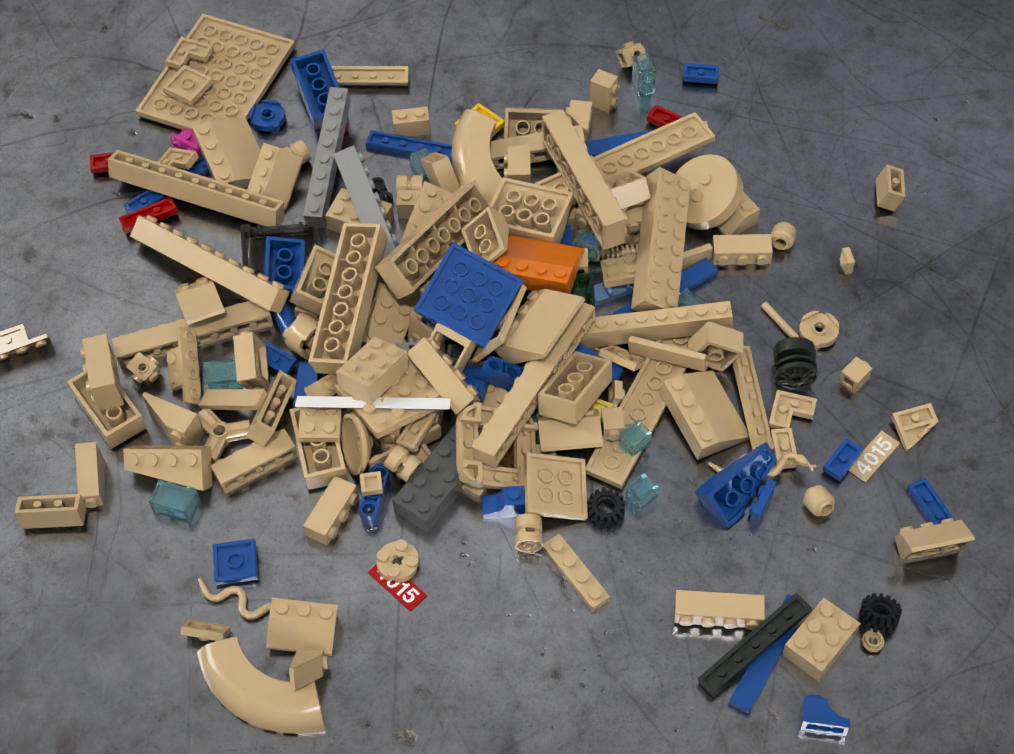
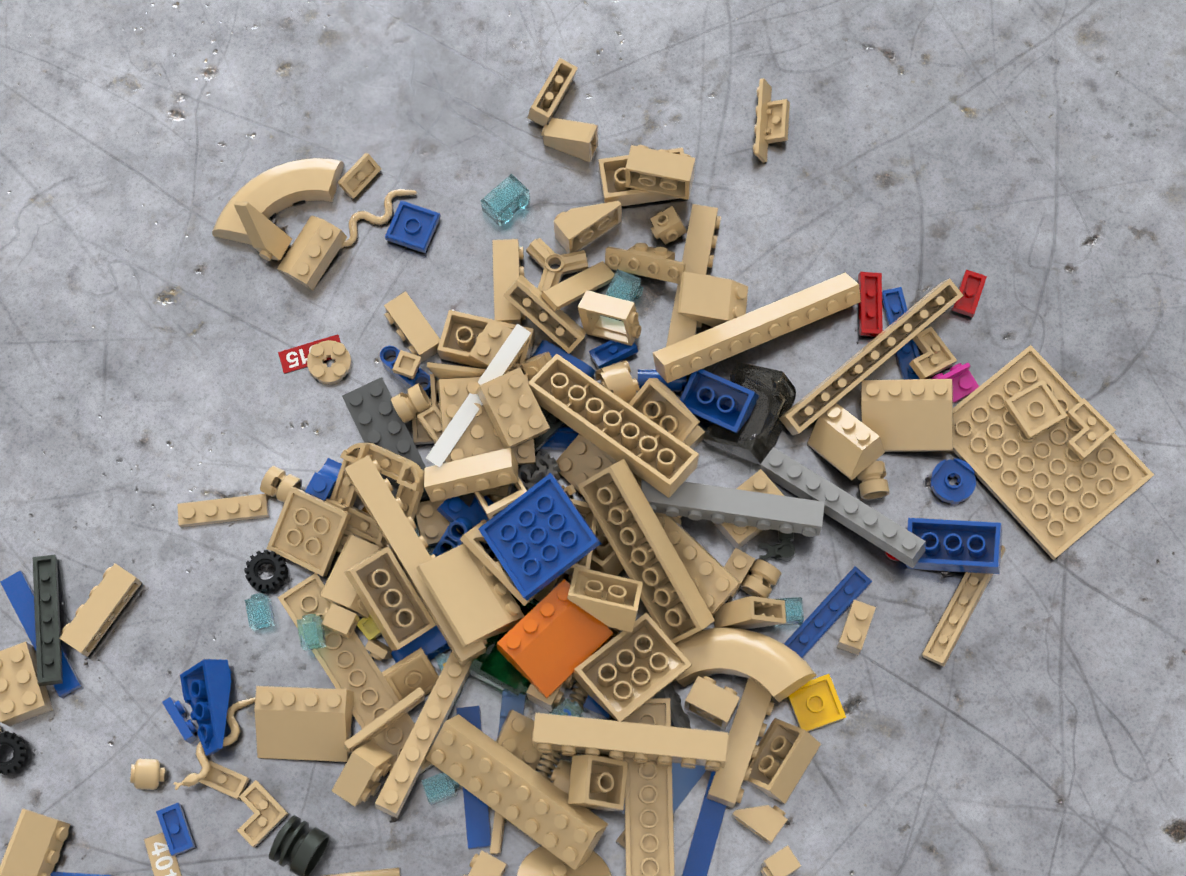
camera: 120 degrees right, 15 degrees up
tan wedge [123,445,213,491] -> none
tan plate [732,345,774,451] -> none

